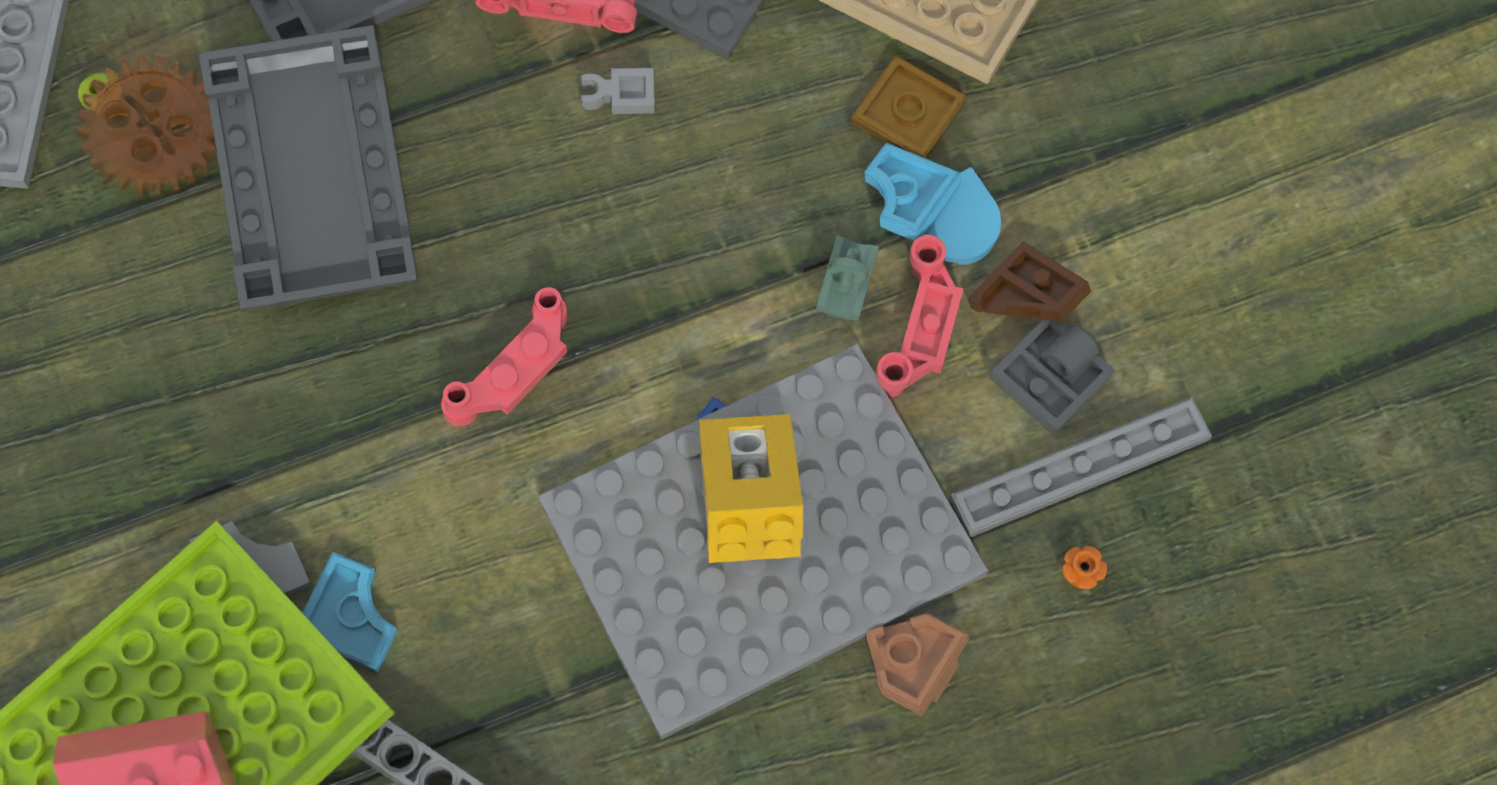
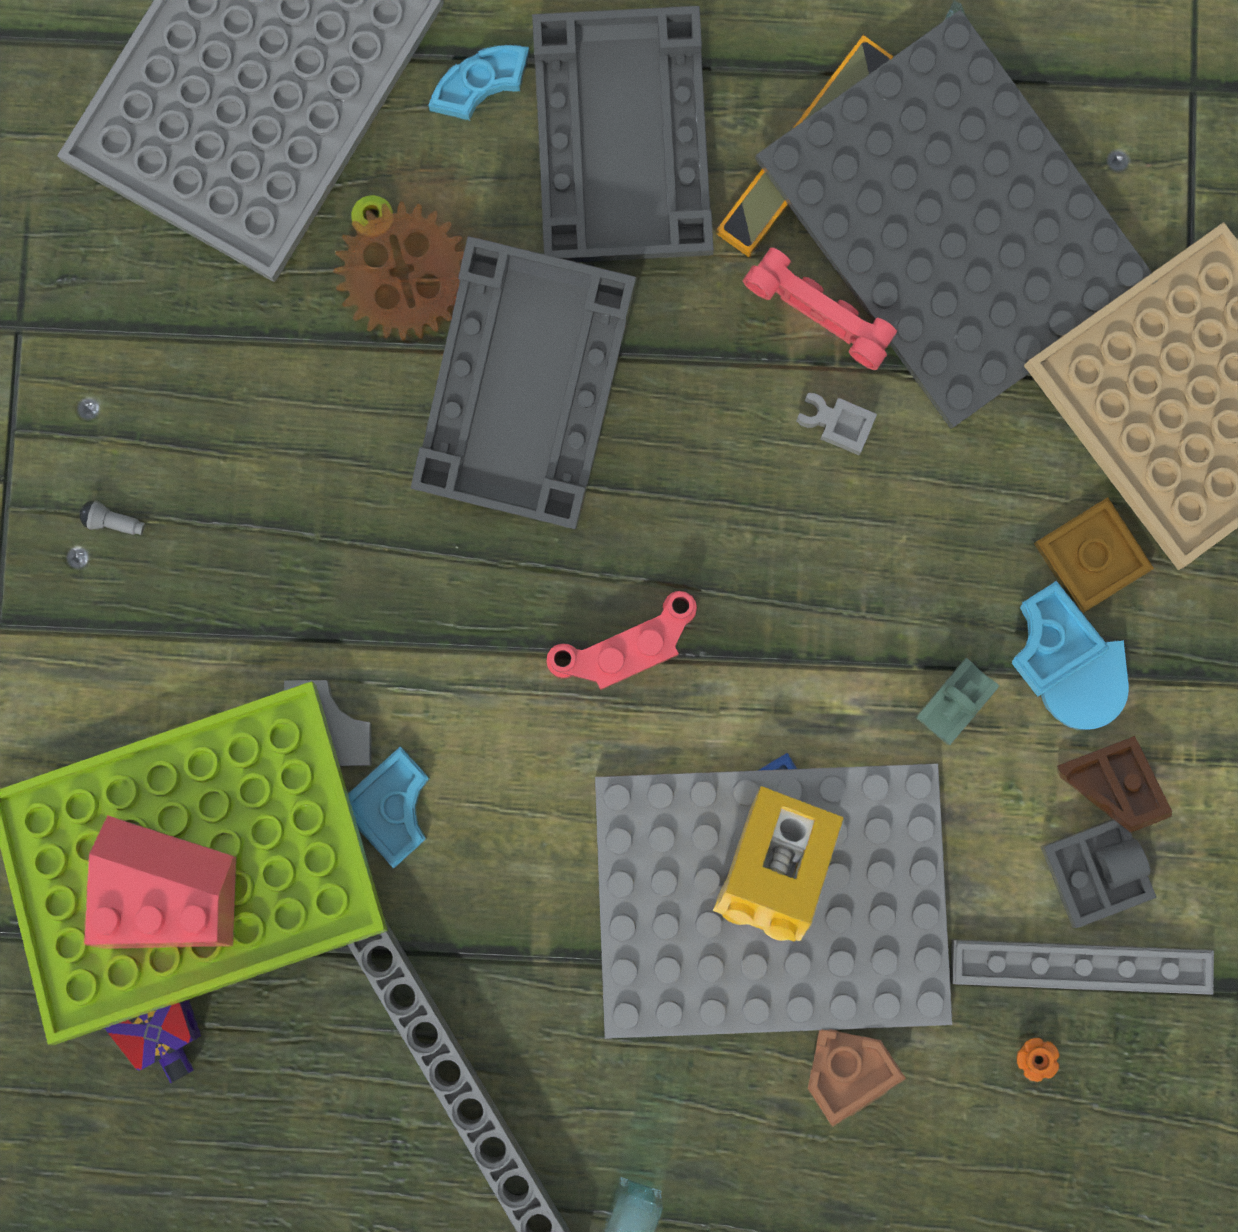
camera: 30 degrees right, 15 degrees up
coral plate [876,235,964,397] -> none

